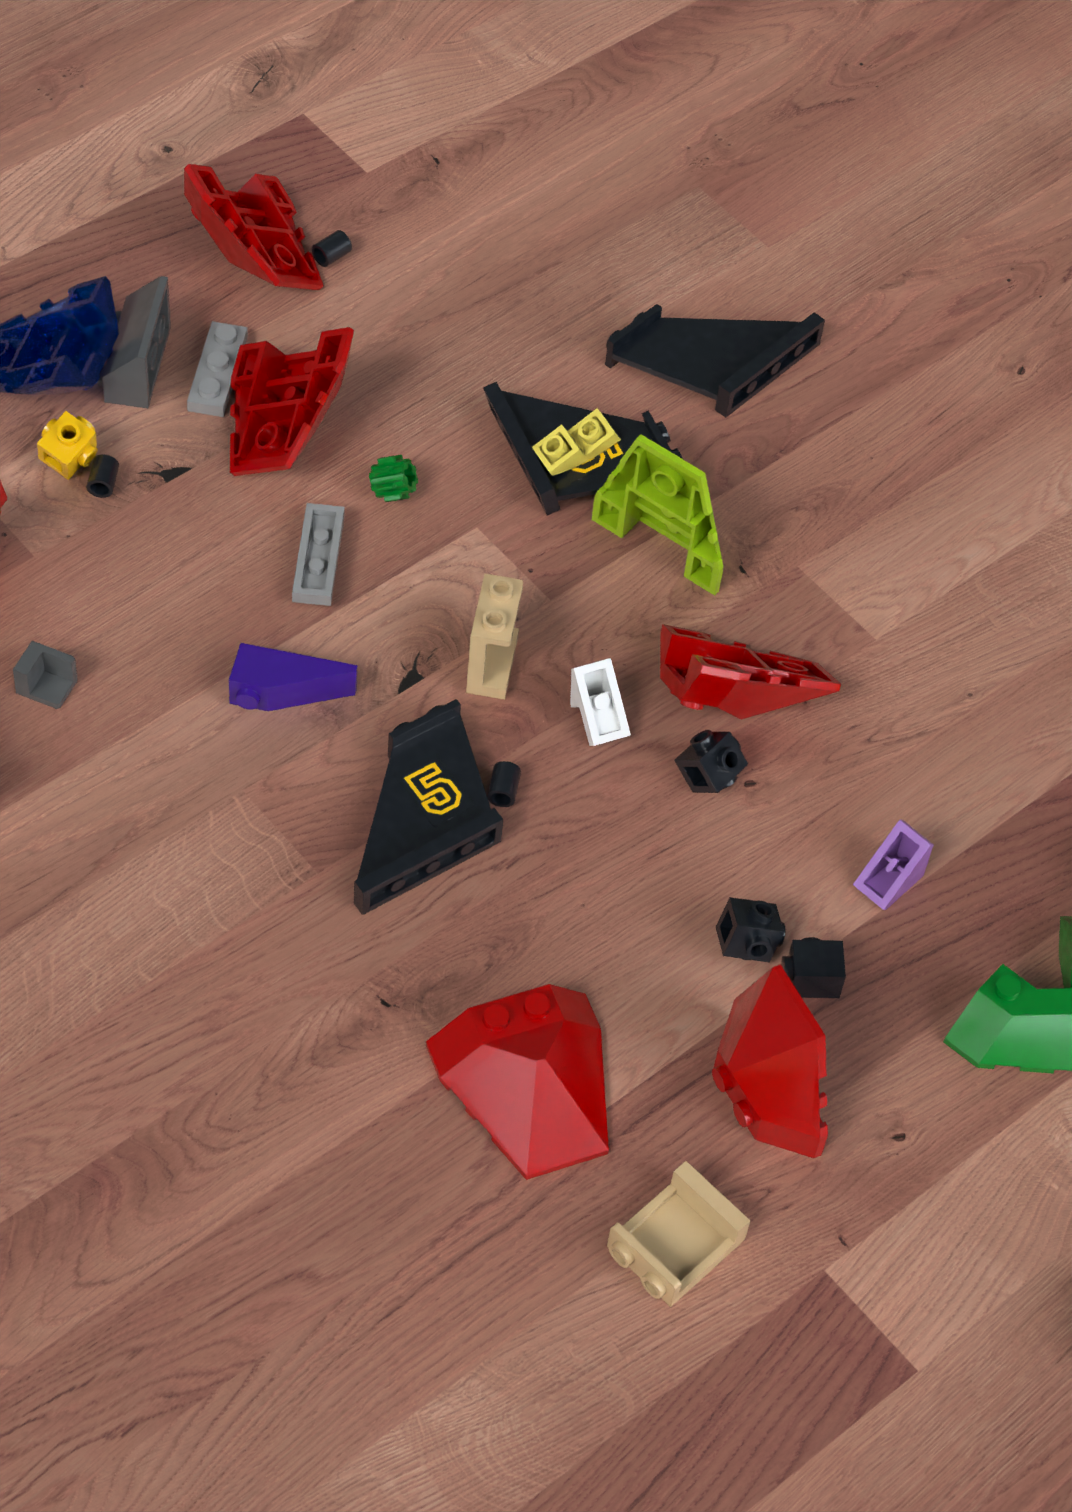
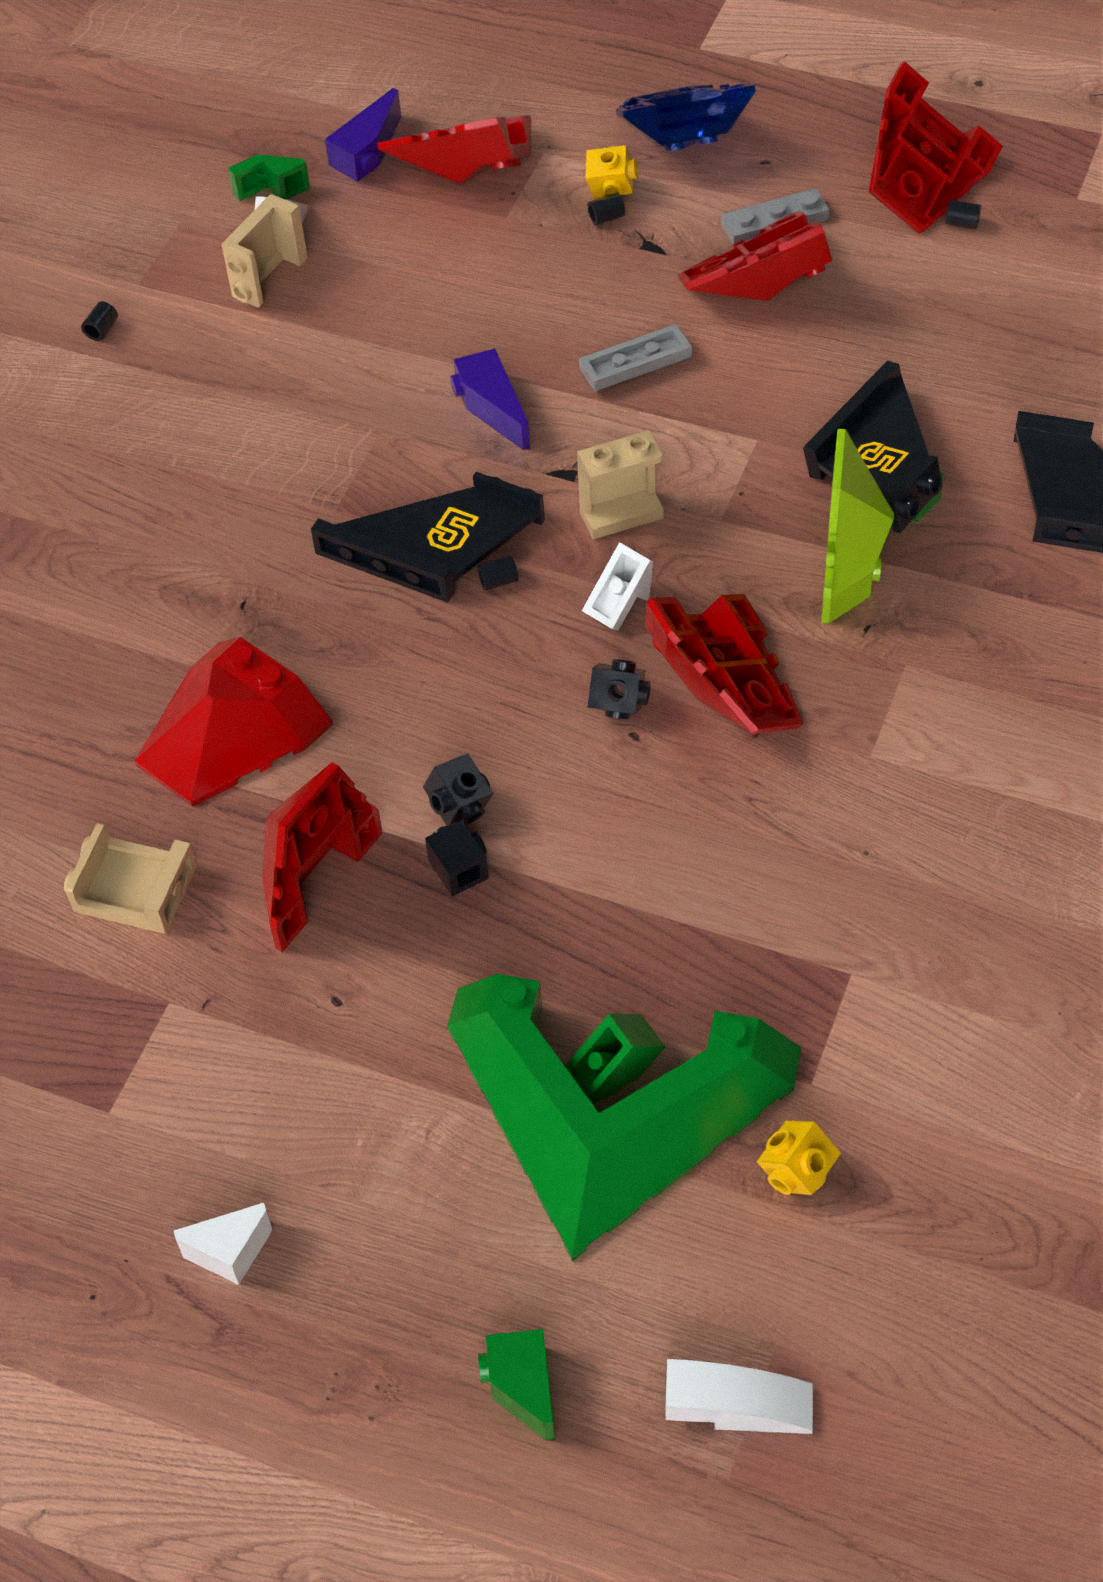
camera: 70 degrees right, 0 degrees up
dark grey panel [13,641,78,709] -> none
dark grey slope [98,276,171,409] -> none
green gear [369,455,418,502] -> none
light yellow slope [532,408,621,476] -> none
medium lavender slope [853,819,934,910] -> none

